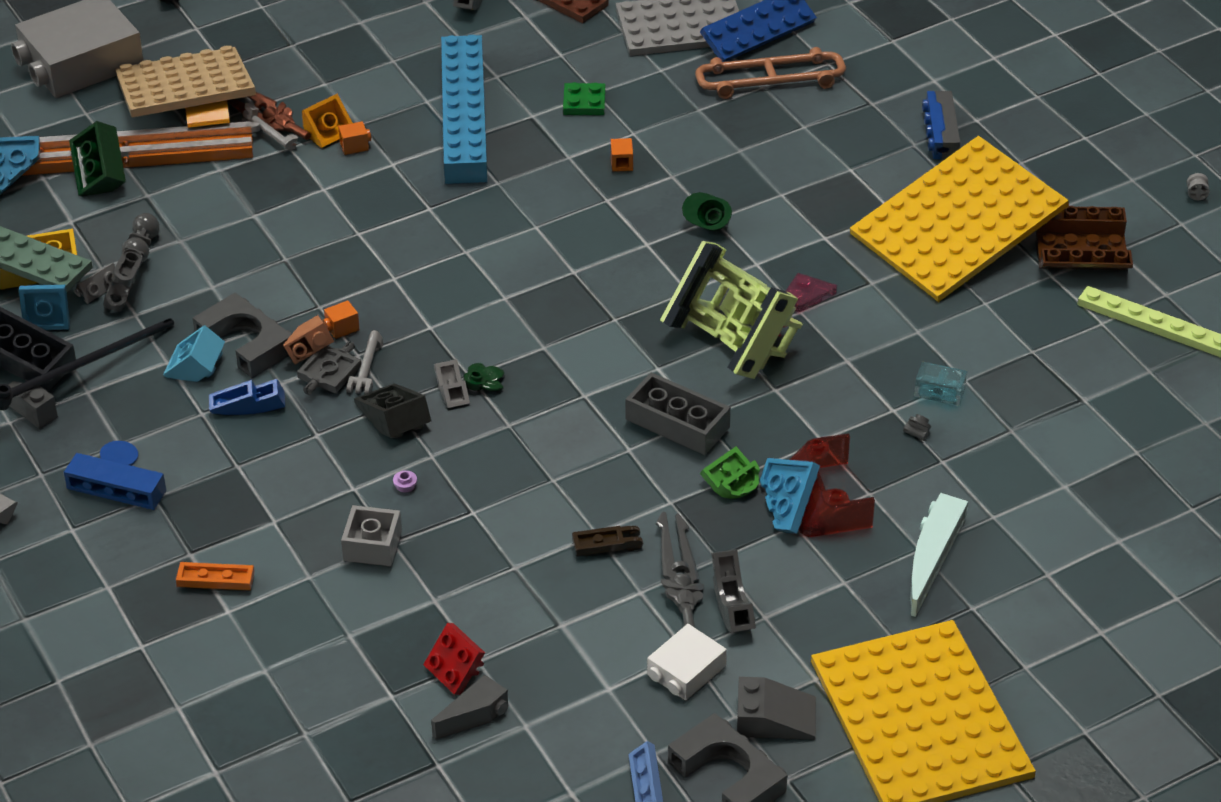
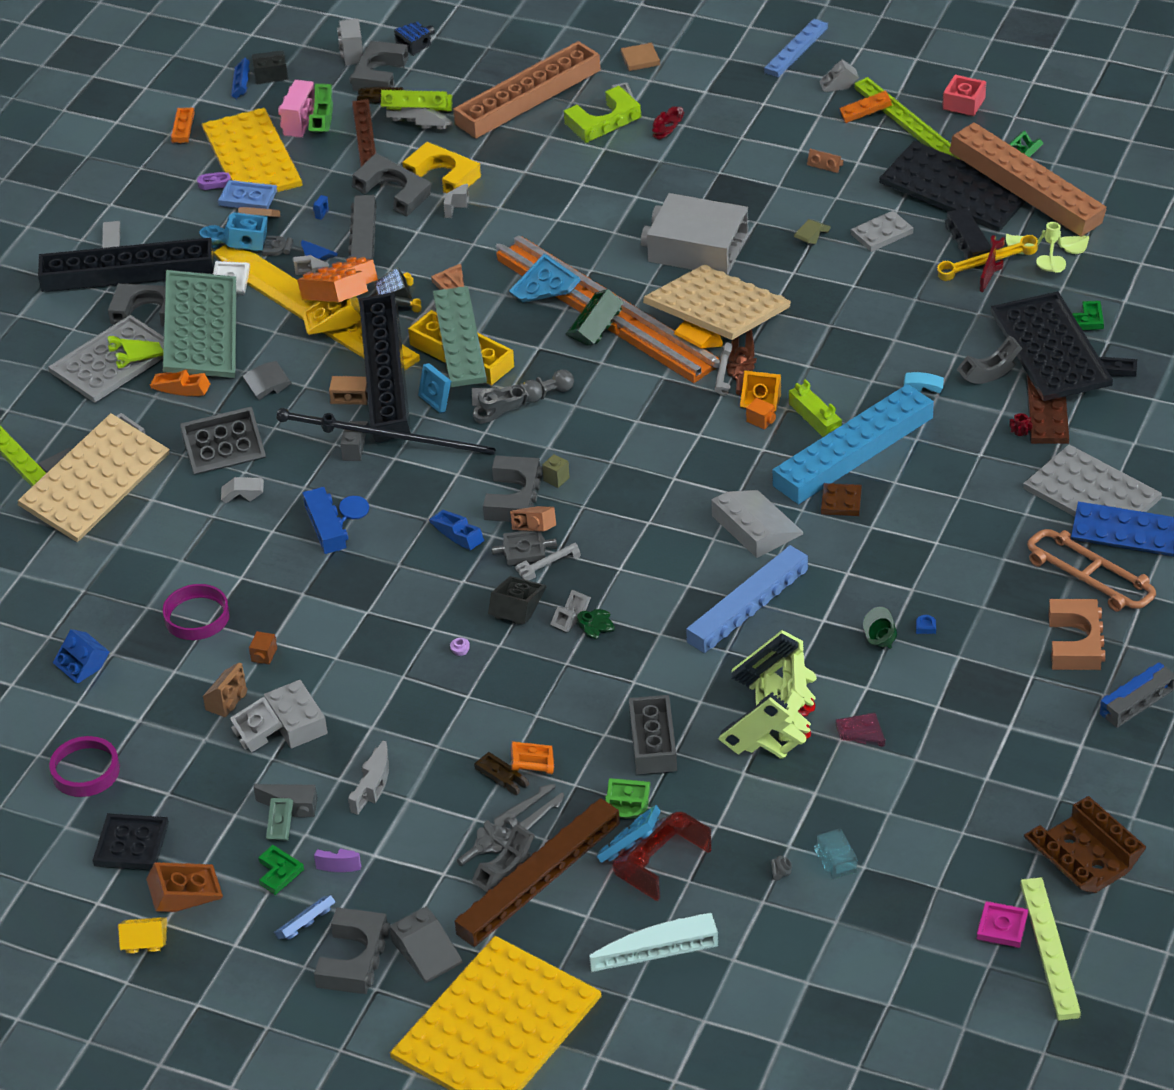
camera: 55 degrees right, 0 degrees up
medium azure slope [163,325,225,382] -> none
orange plate [176,562,255,590] -> none
orange brick [322,300,360,339] -> none
light grey brick [341,505,402,566] -> none
red plate [423,623,485,695] -> none
green plate [563,82,606,115] -> none
orange brick [611,138,633,171] -> none
white brick [647,624,727,701] -> none
yellow plate [850,135,1069,302] -> none
none -> blue slope [53,629,110,683]
none -> magenta piece [163,584,230,640]
none -> medium nougat slope [203,663,247,718]
none -> light grey plate [230,697,283,753]
none -> dark orange brick [249,631,277,664]
none -> green plate [258,845,304,895]
none -> light grey brick [264,680,328,749]
none -> sand green plate [266,798,293,841]
none -> medium lavender slope [314,848,361,872]
none -> light grey slope [348,741,389,815]
none -> reddish brown brick [455,798,620,948]
none -> orange plate [511,741,554,775]
none -> olive brick [542,454,570,488]
none -> medium blue brick [686,545,808,654]
none -> light grey slope [711,490,803,558]
none -> lime brick [789,379,842,437]
none -> reddish brown plate [821,483,862,516]
none -> medium azure slope [903,372,944,393]
none -> blue tile [916,615,936,634]
none -> dark pink plate [977,901,1028,948]
none -> dark red gear [1009,413,1033,436]
none -> nougat arch [1048,599,1105,670]

